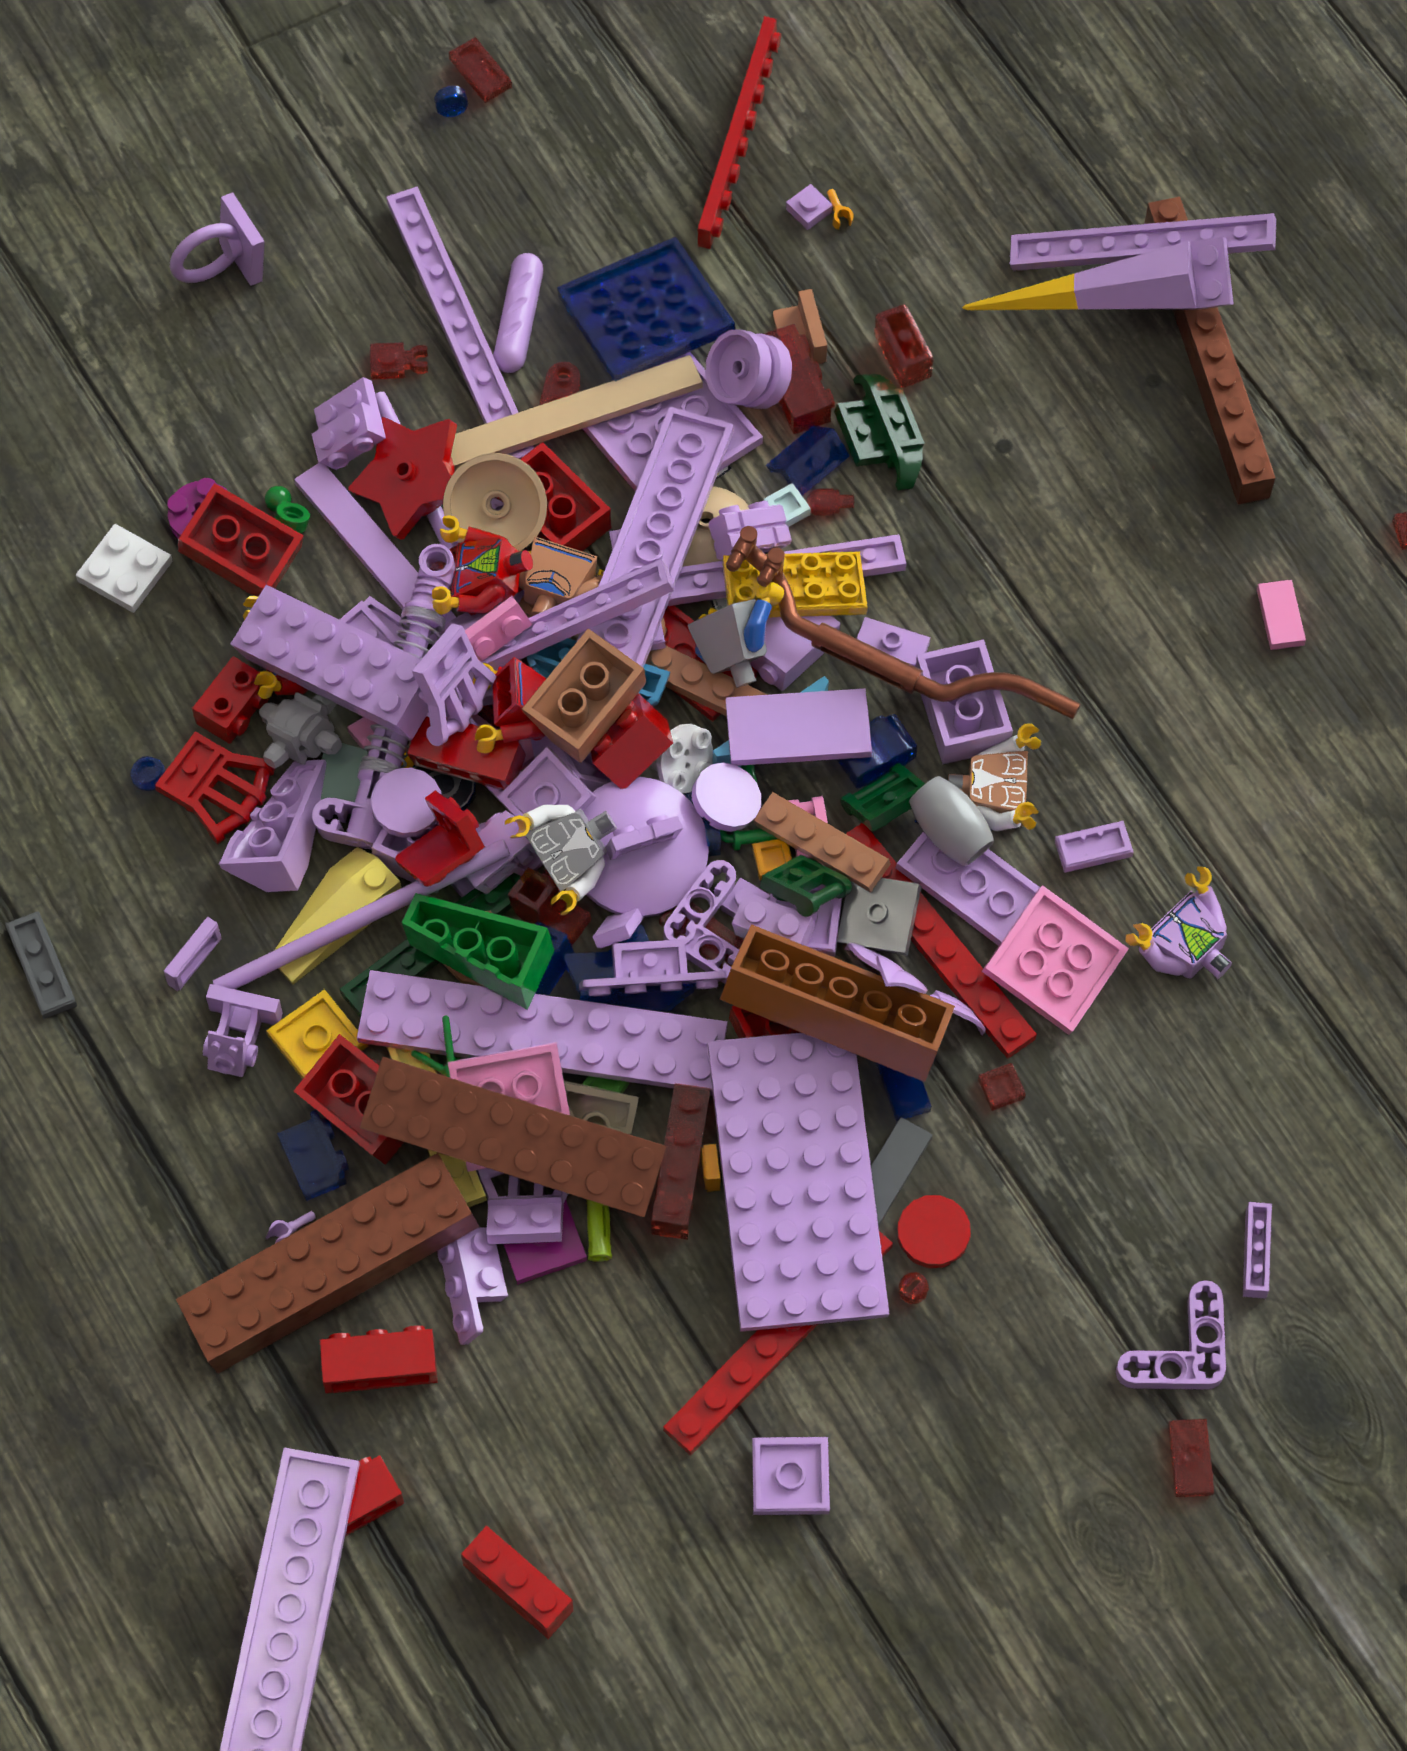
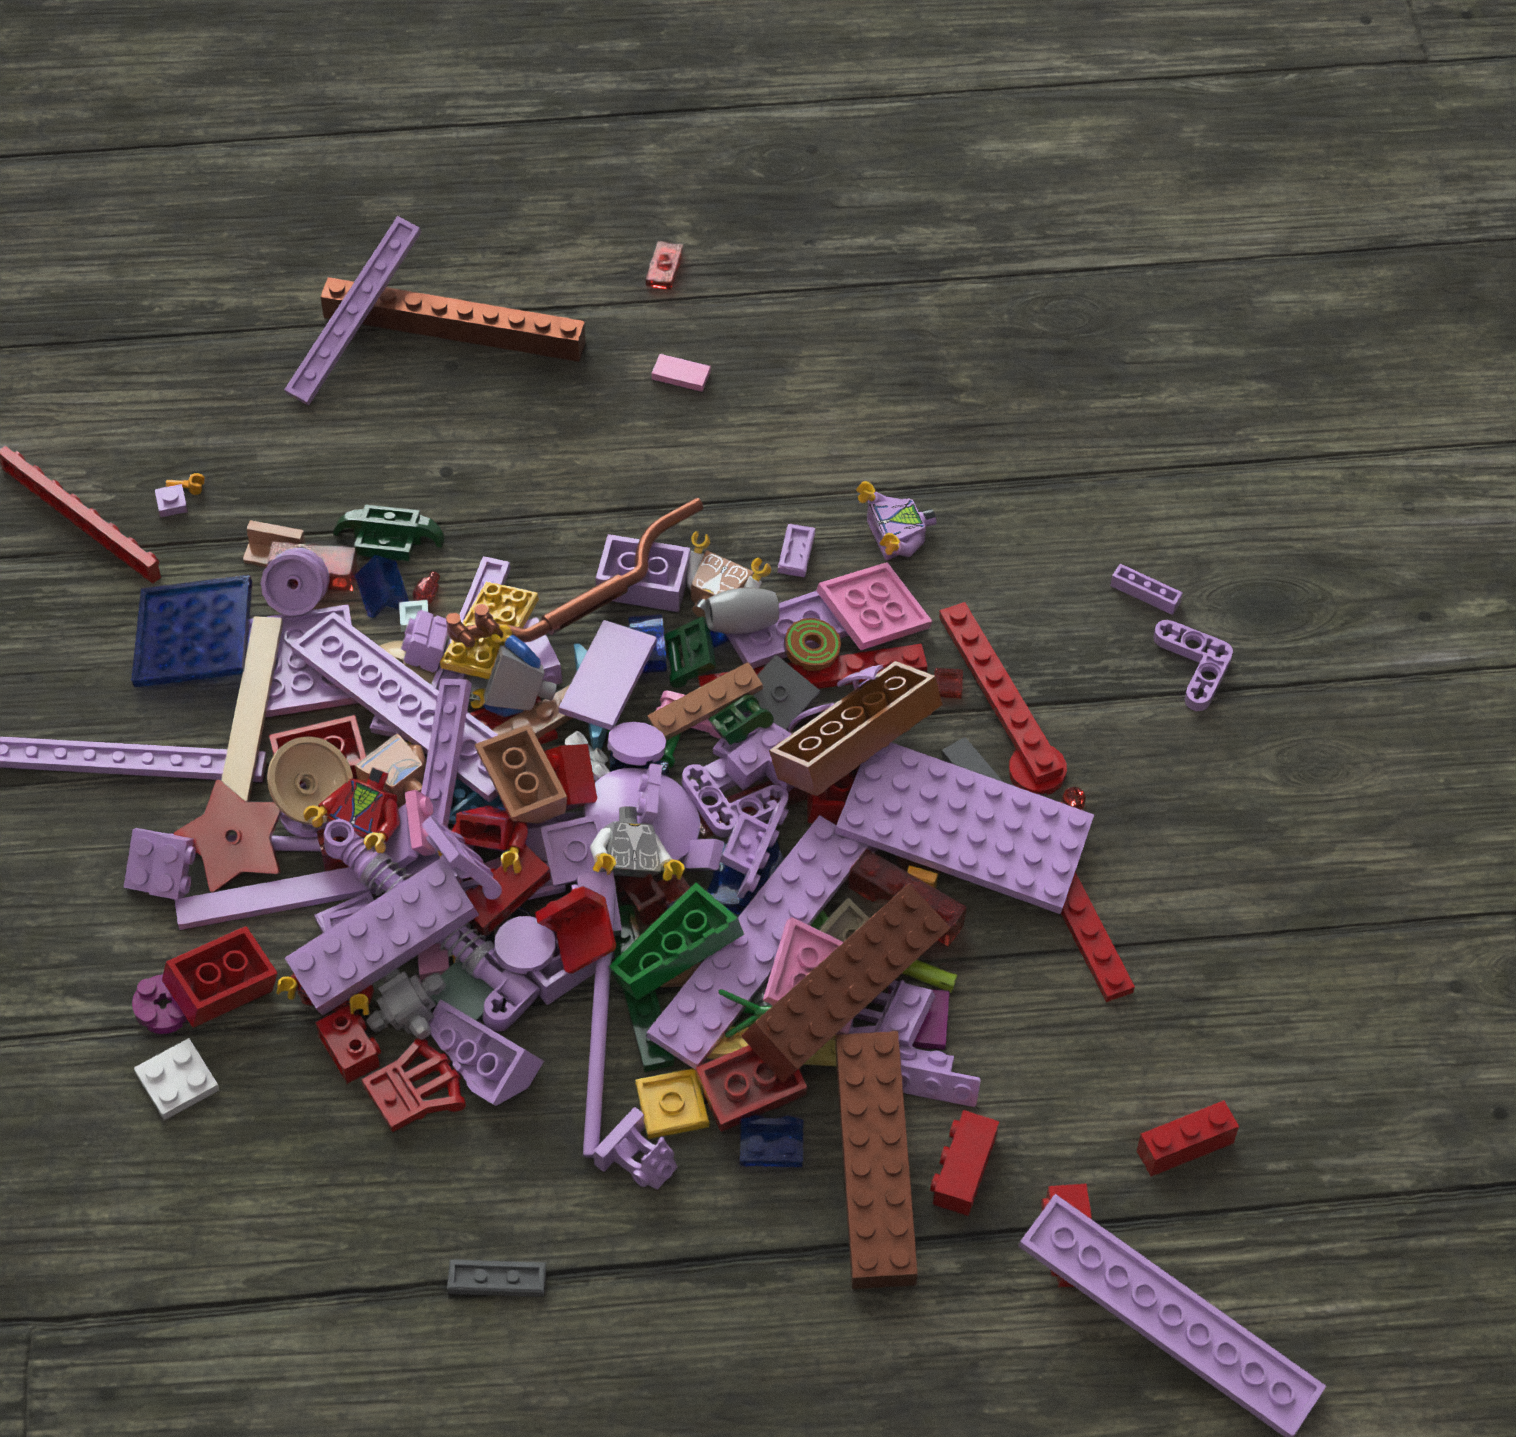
camera: 65 degrees left, 10 degrees down
clear blue plate [130,756,166,791] -> none
lavender tile [164,917,221,991] -> none
green plate [265,486,310,533] -> none
lavender hand [266,1211,316,1243] -> none
light yellow wedge [275,847,401,985] -> none
clear red plate [370,342,428,379] -> none
lavender piece [493,253,543,373] -> none
clear red plate [540,362,581,405] -> none
light orange tile [752,839,792,880] -> none
lavender plate [752,1437,830,1515] -> none
lavender plate [857,617,930,666] -> none
clear red brick [874,305,934,387] -> none
clear blue plate [876,1063,932,1121] -> none
lavender plate [962,236,1234,310] -> none
clear red plate [1168,1419,1214,1497] -> none
none -> dark orange tile [783,618,841,671]
none -> red plate [939,602,1064,784]

